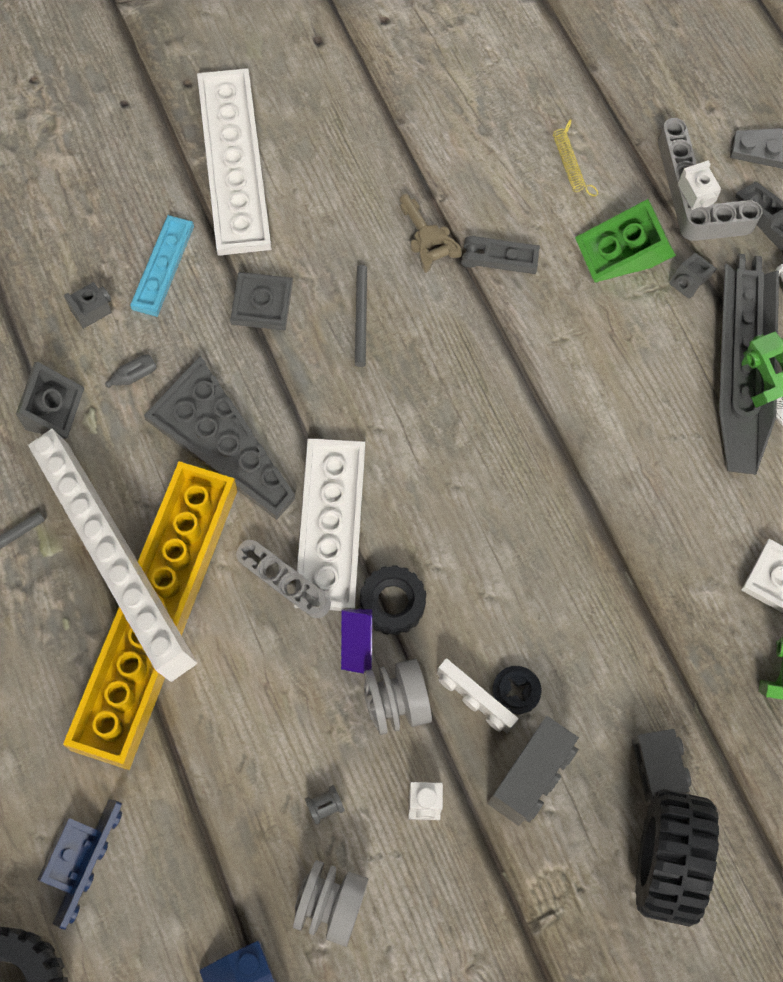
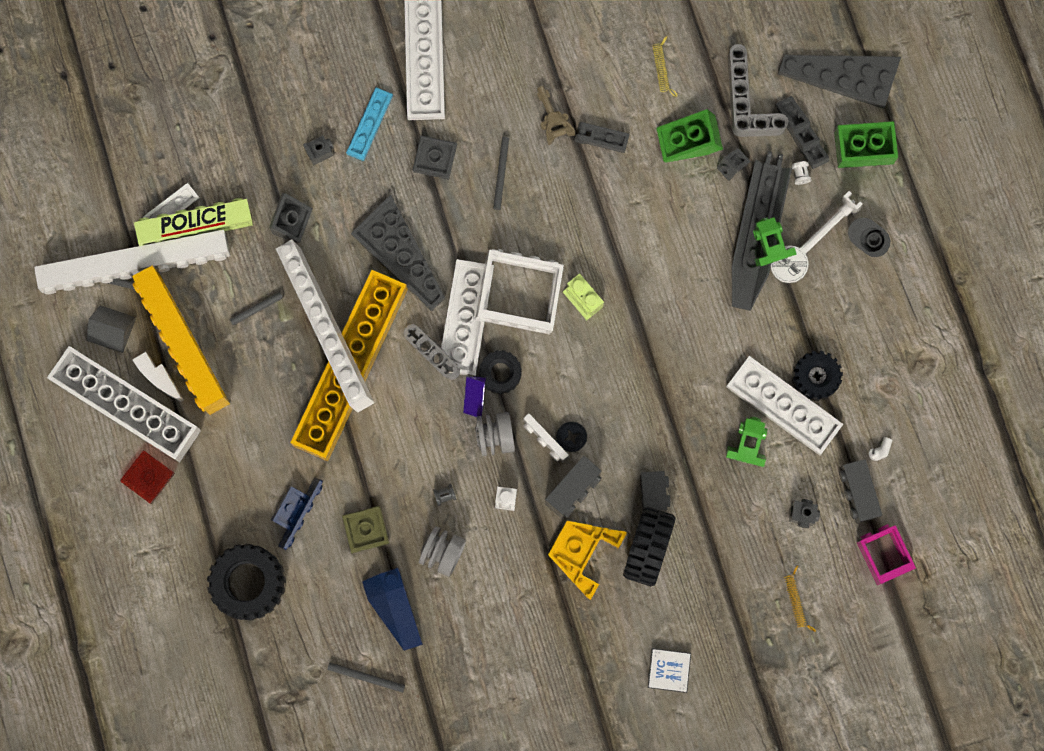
camera: 10 degrees right, 10 degrees up
dark grey piece [105,354,157,388] -> none
white brick [678,161,721,210] -> none
none -> olive plate [342,506,390,554]
none -> white window [475,249,564,334]
none -> yellow wing [548,521,627,600]
none -> yellowish green window [563,273,604,320]

